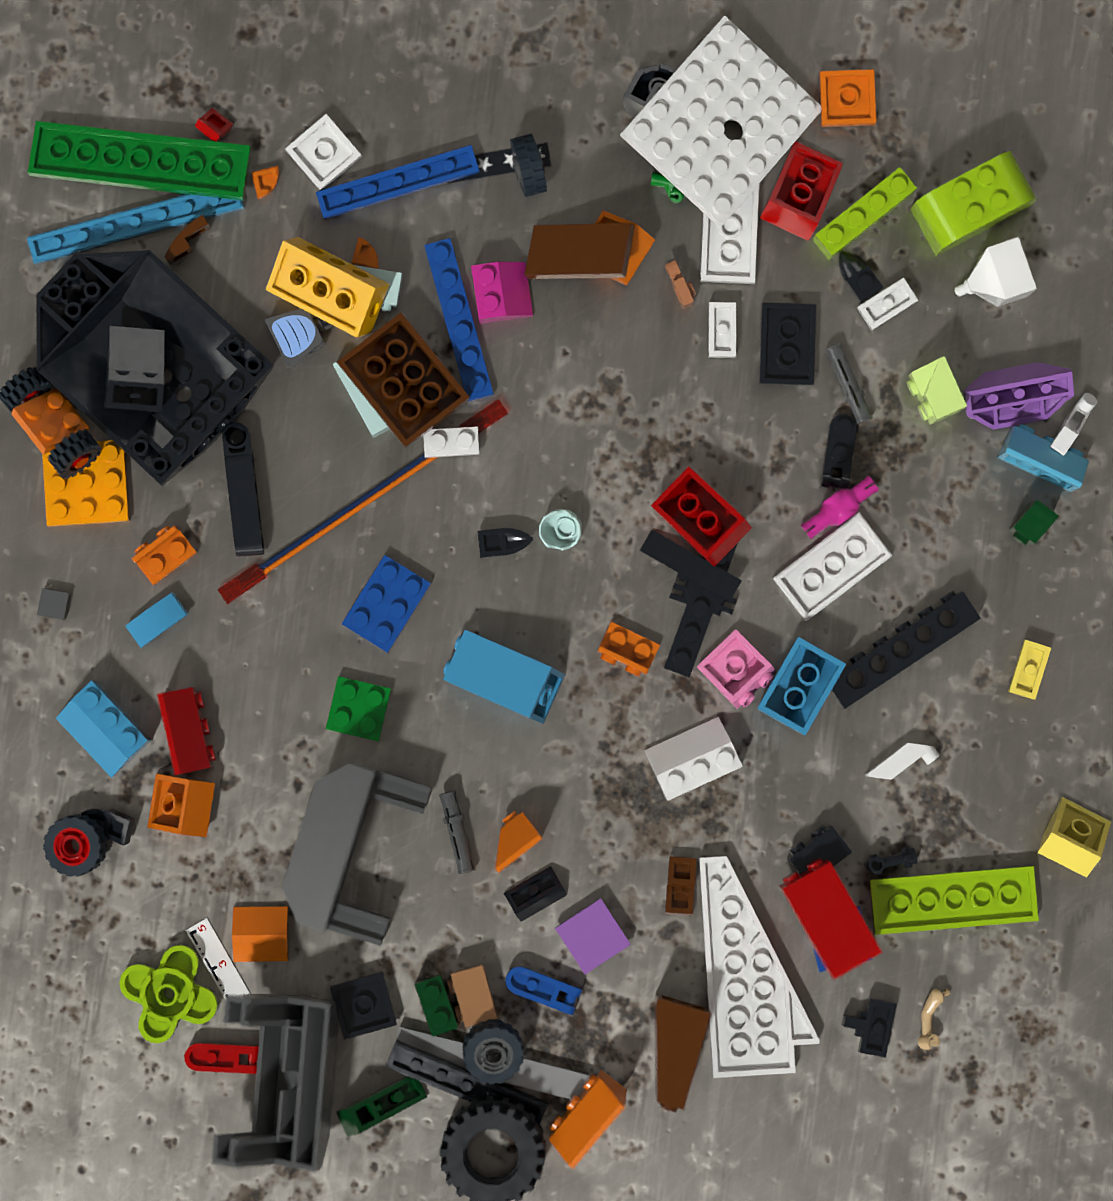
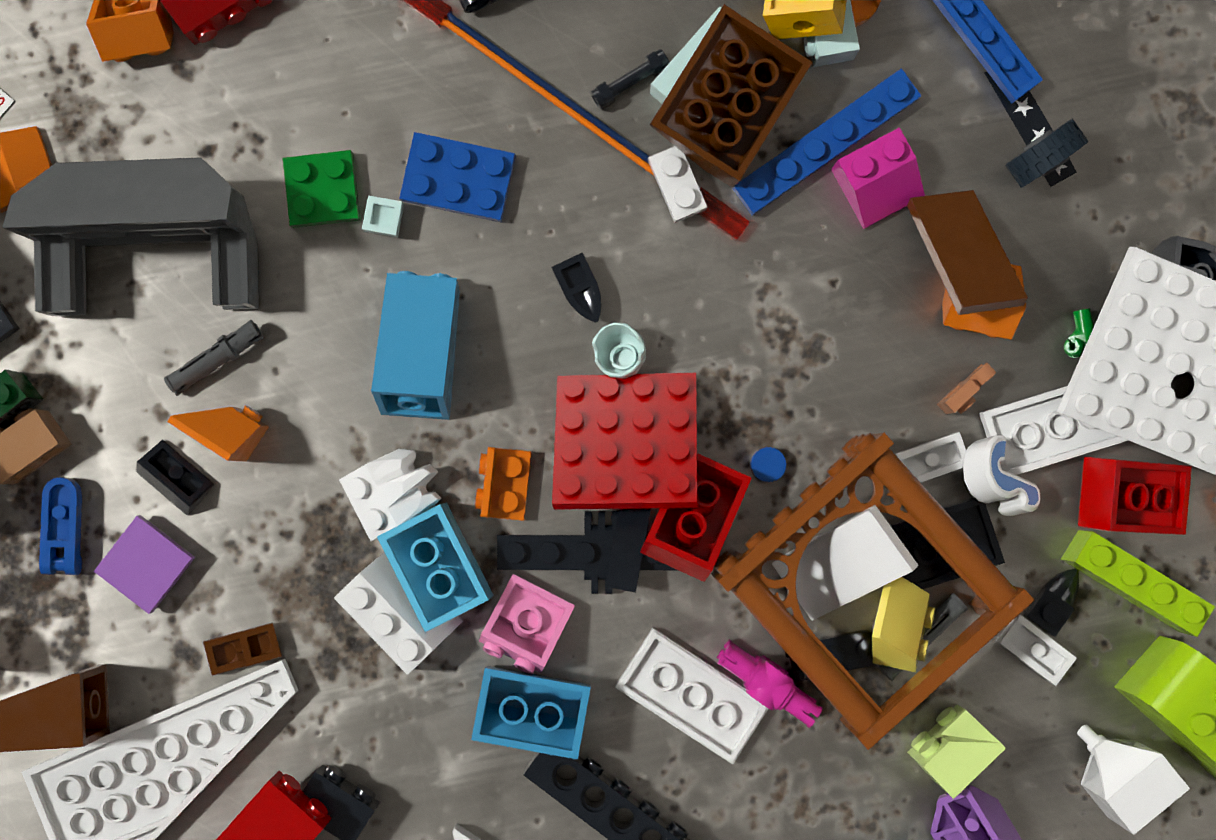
camera: 75 degrees right, 0 degrees up
none -> white plate [339,449,441,541]
none -> light aqua plate [362,195,404,238]
none -> medium azure slope [377,503,494,632]
none -> red plate [552,373,698,510]
none -> black bar [590,49,670,110]
none -> dark orange arch [711,432,1034,750]
none -> blue tile [750,447,786,482]
none -> white tile [772,505,918,621]
none -> light yellow slope [872,577,935,672]
none -> white animal [963,435,1041,516]

